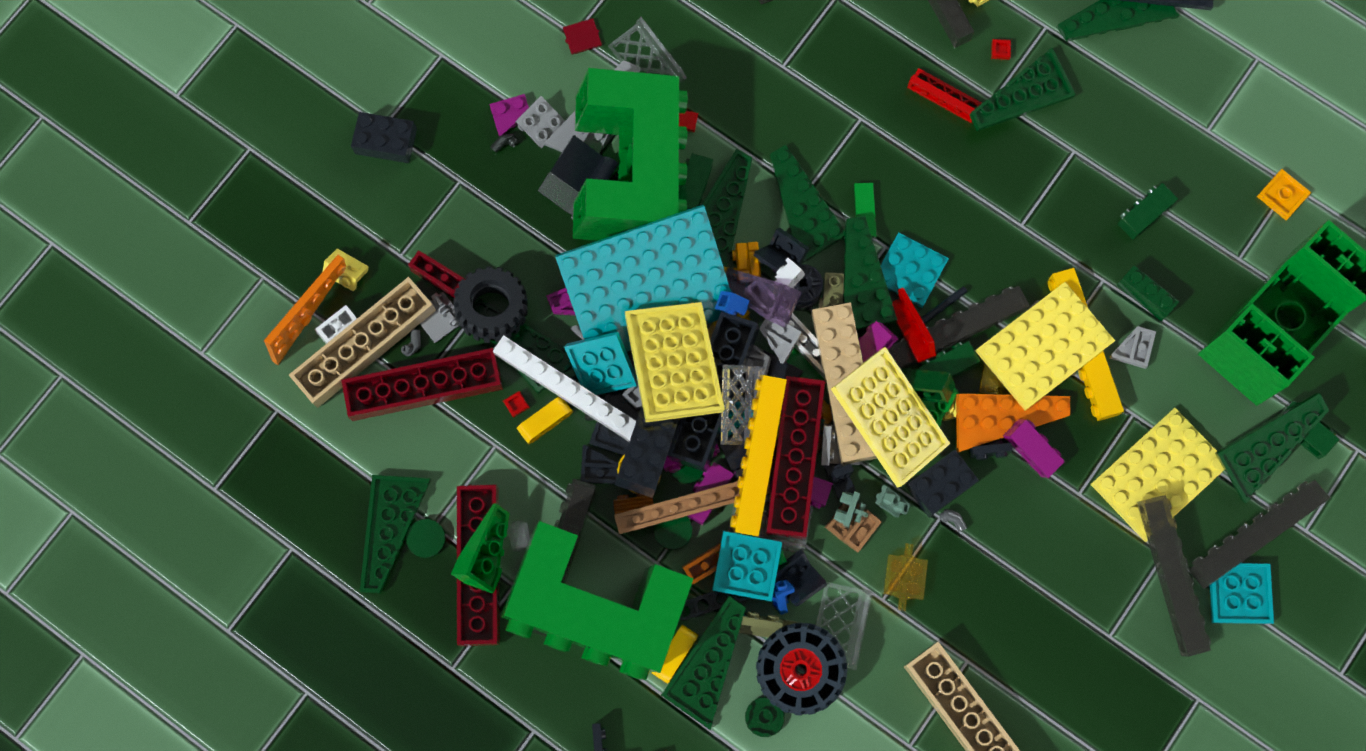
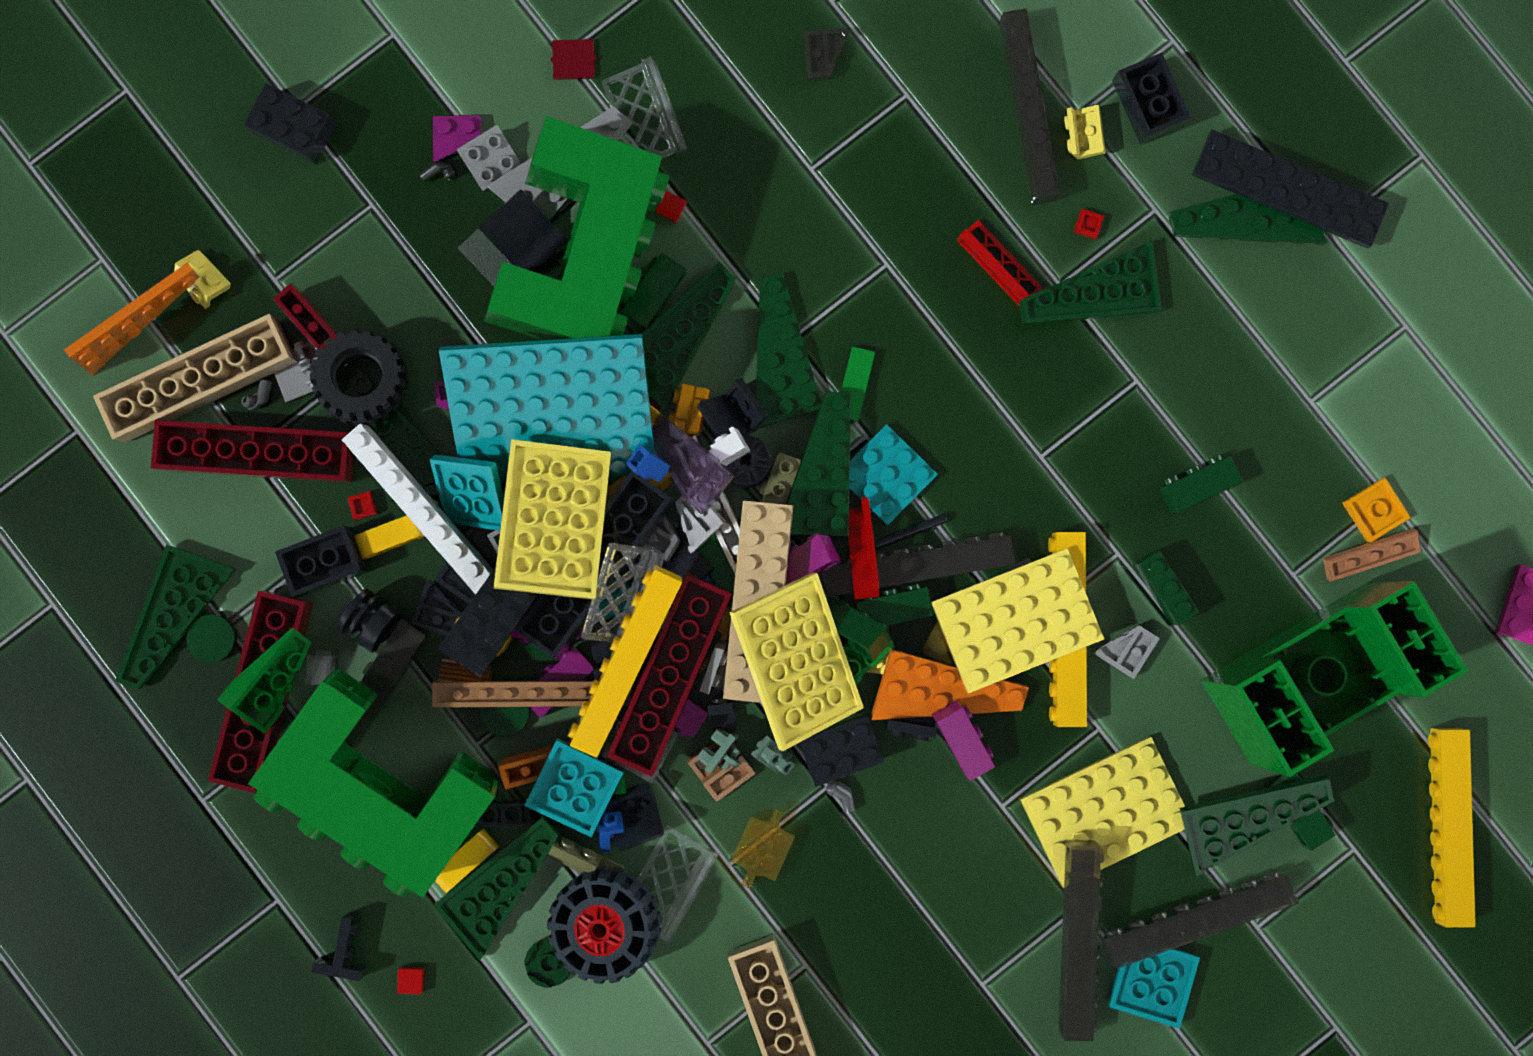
camera: 15 degrees right, 10 degrees up
white brick [314,305,357,344] -> none
none -> black brick [275,525,368,597]
none -> black wheel [337,588,402,653]
none -> nougat tile [1323,528,1421,582]

